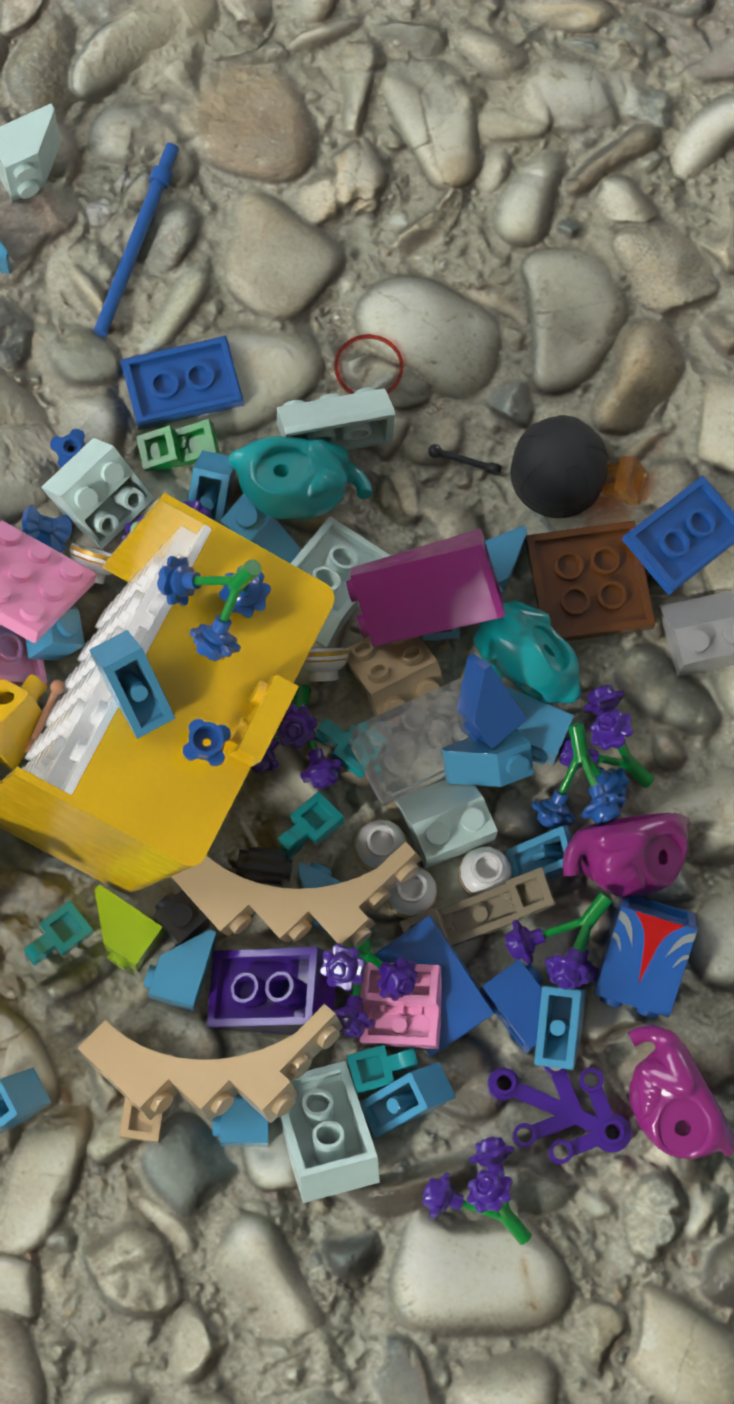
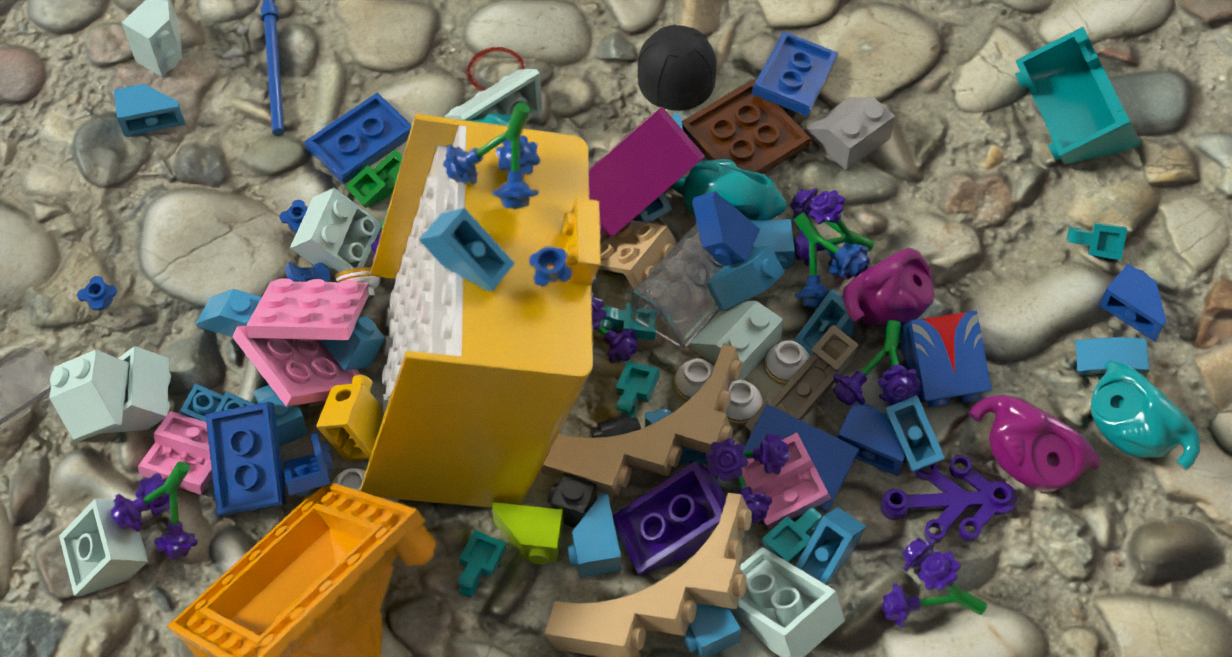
camera: 20 degrees left, 15 degrees down
nougat hinge [25,679,65,753] -> none
black hinge [428,444,502,475] -> none
clear orange tile [602,456,648,505] -> none

